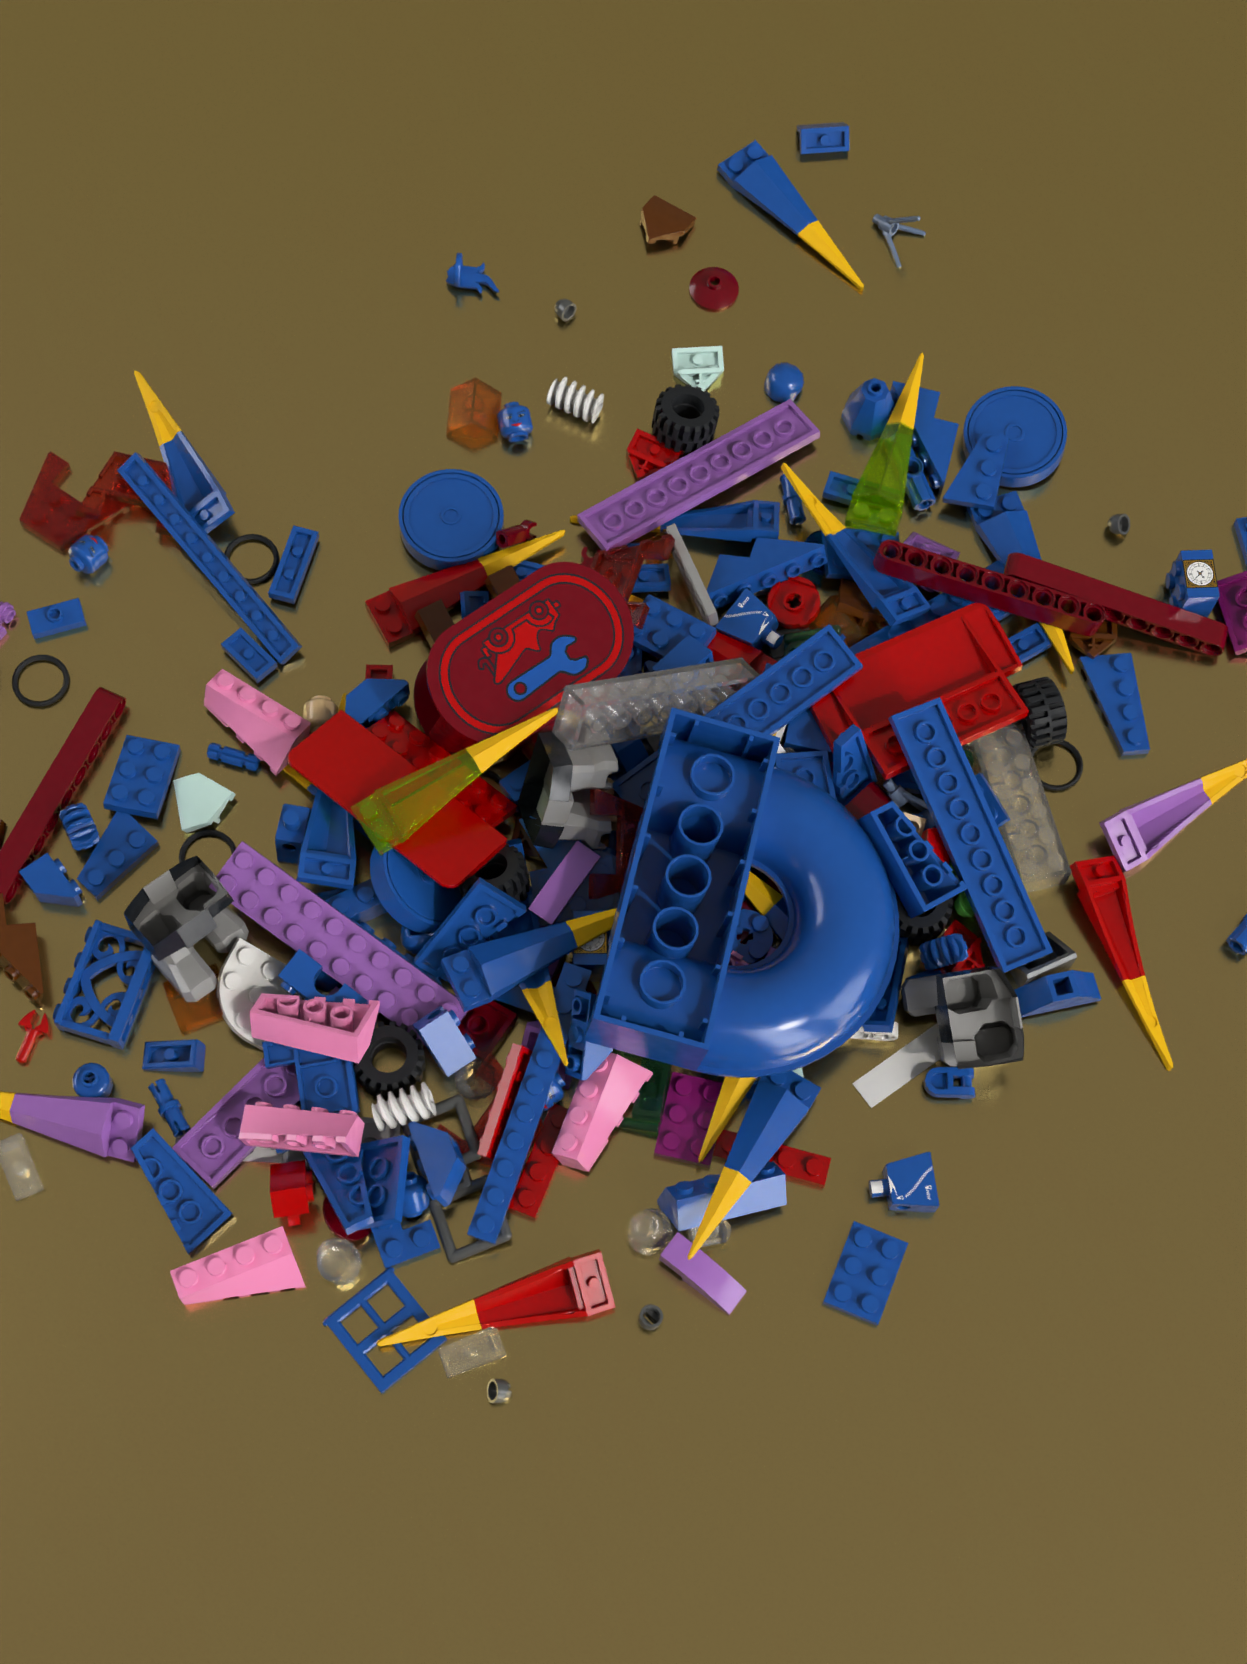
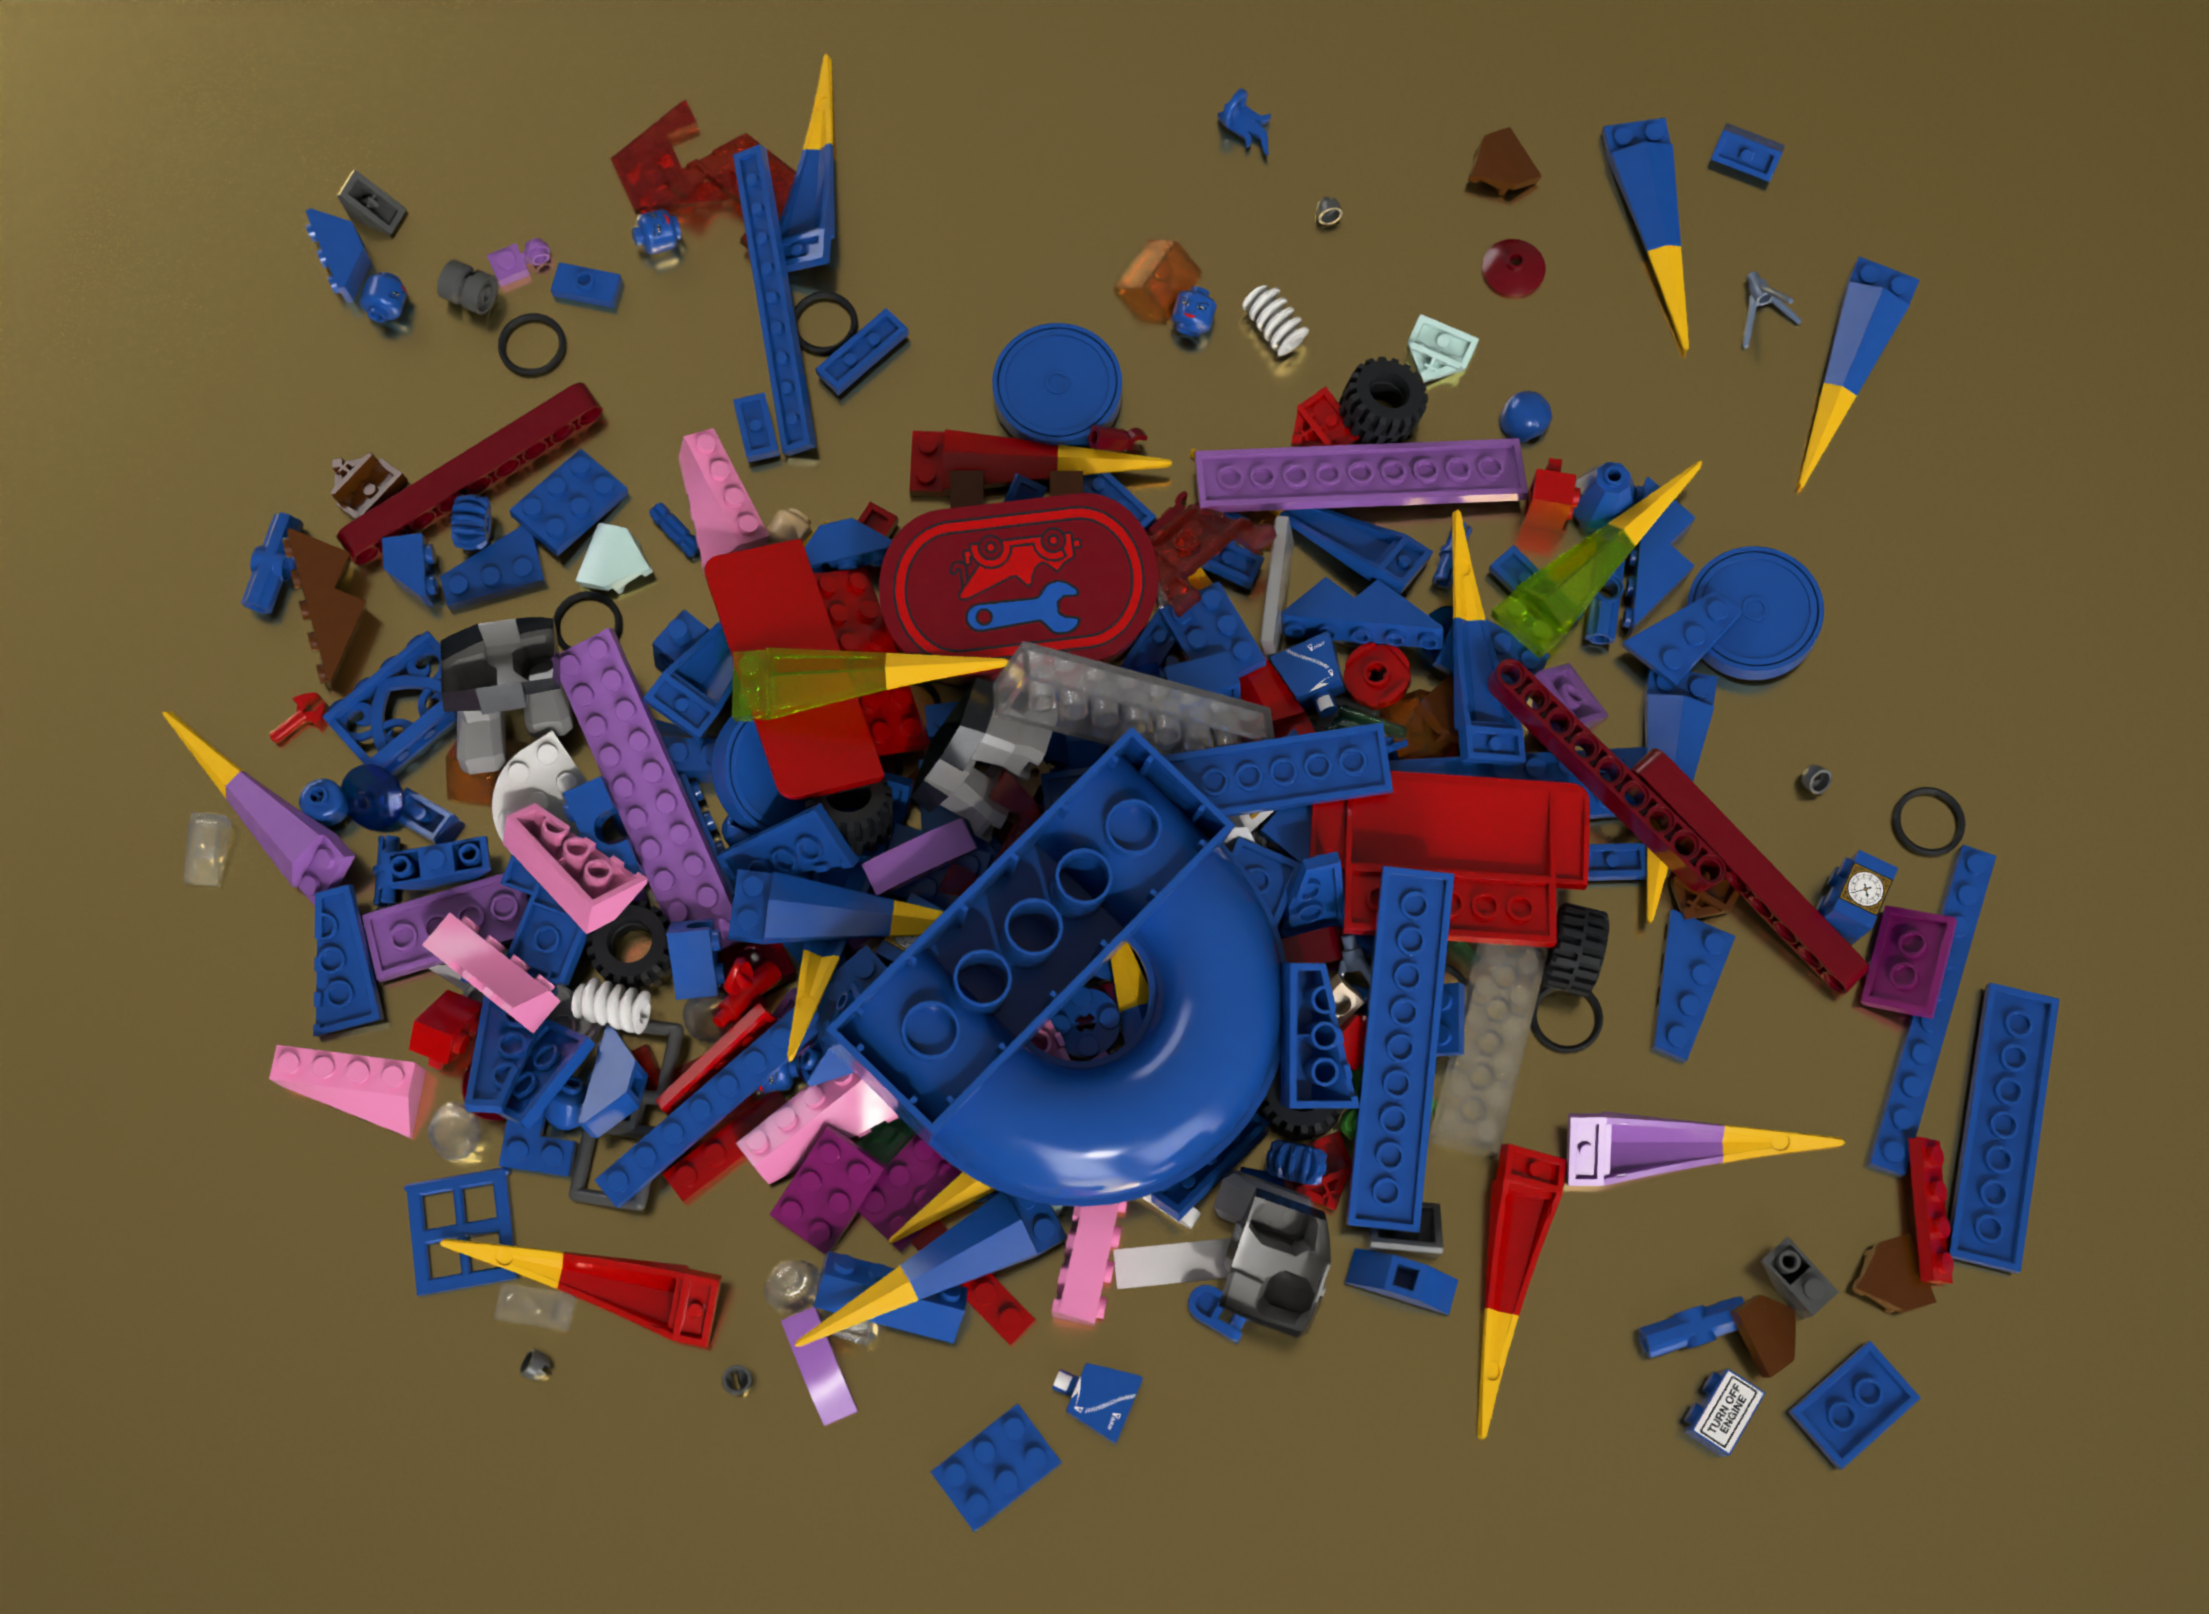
camera: 35 degrees right, 5 degrees up
none -> clear blue dish [341,764,405,830]
none -> blue slope [383,836,491,891]
none -> red plant [712,957,782,1028]
none -> magenta plate [769,1126,887,1255]
none -> bright pink wedge [1051,1201,1127,1326]
none -> red brick [1522,458,1580,531]
none -> blue plate [1798,256,1919,489]
none -> black tyre [1893,787,1966,856]

